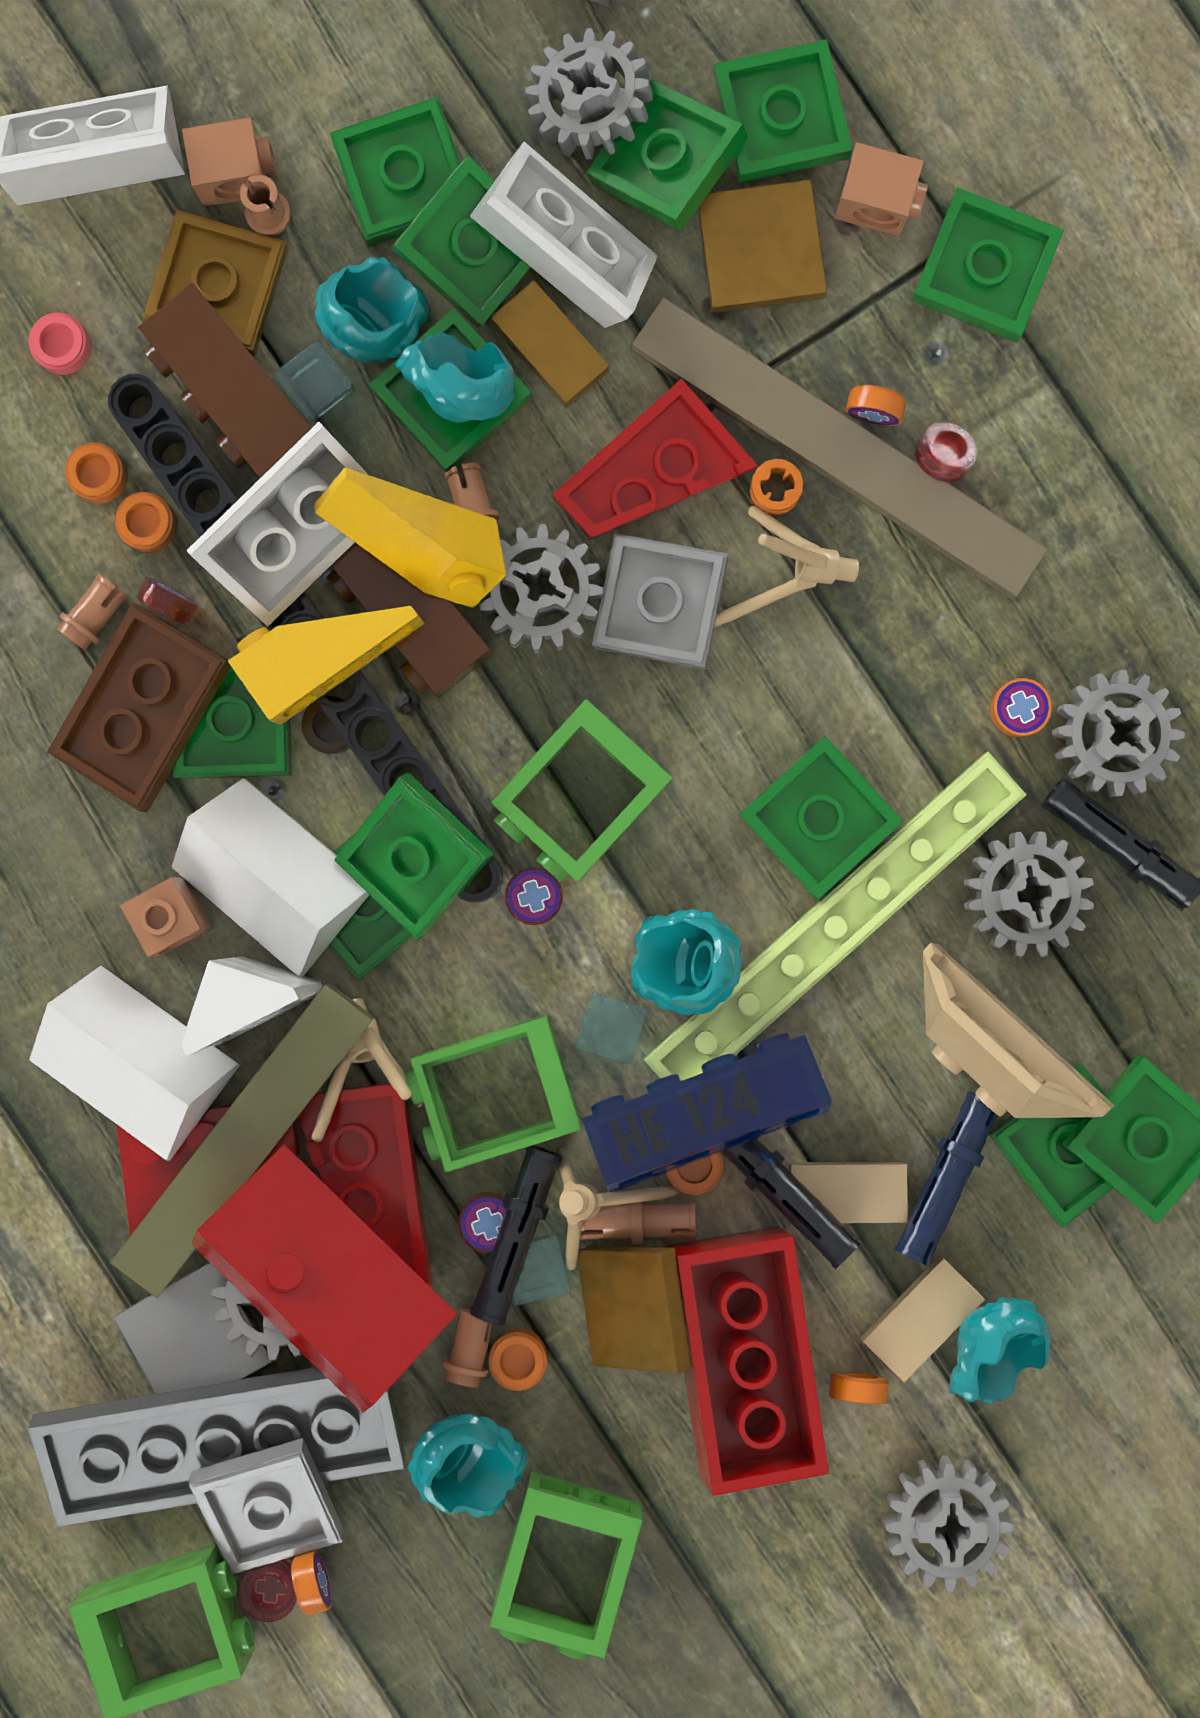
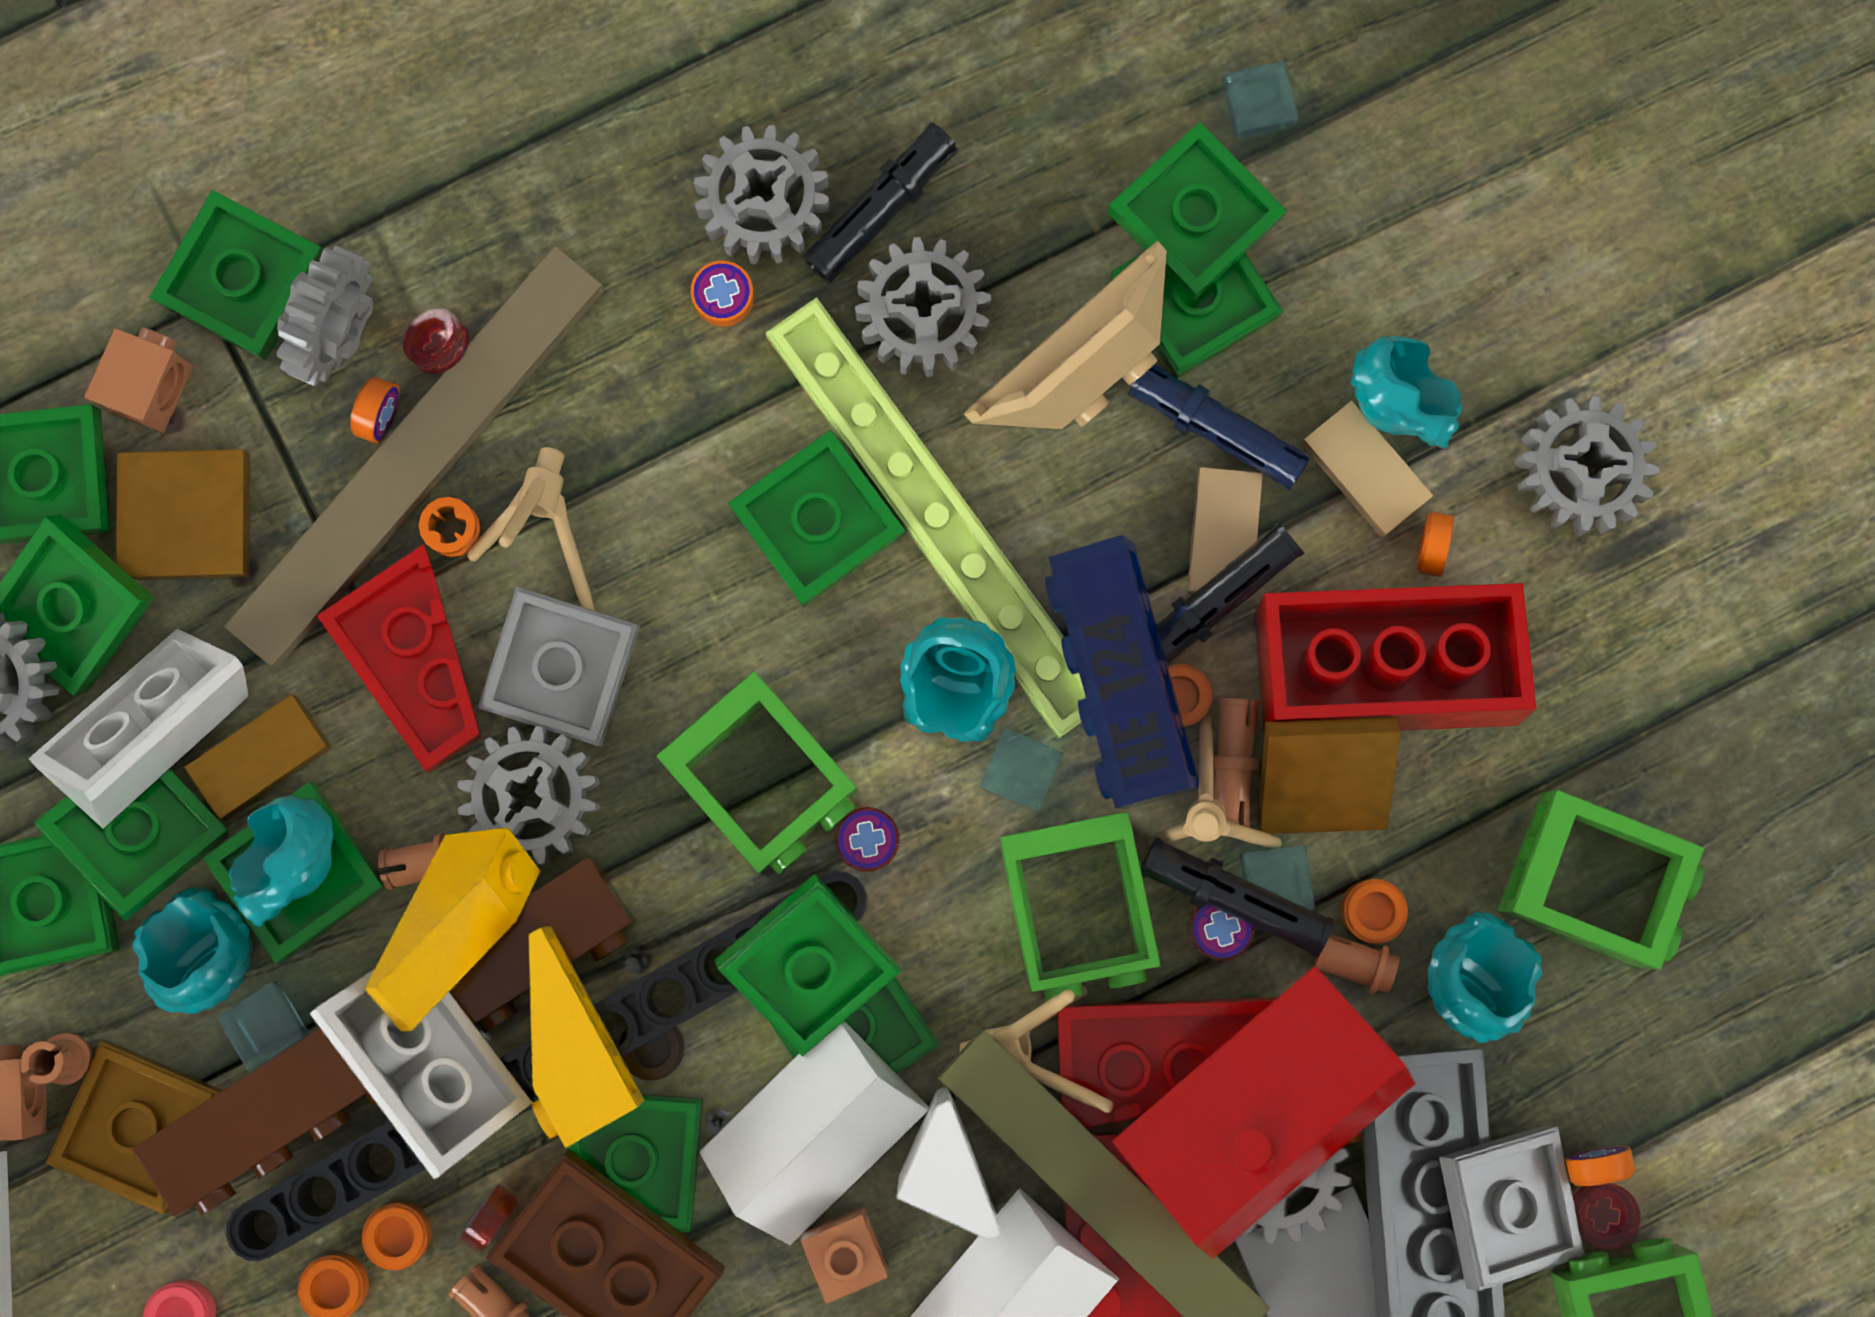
camera: 85 degrees left, 5 degrees down
none -> light grey gear [277,245,373,386]

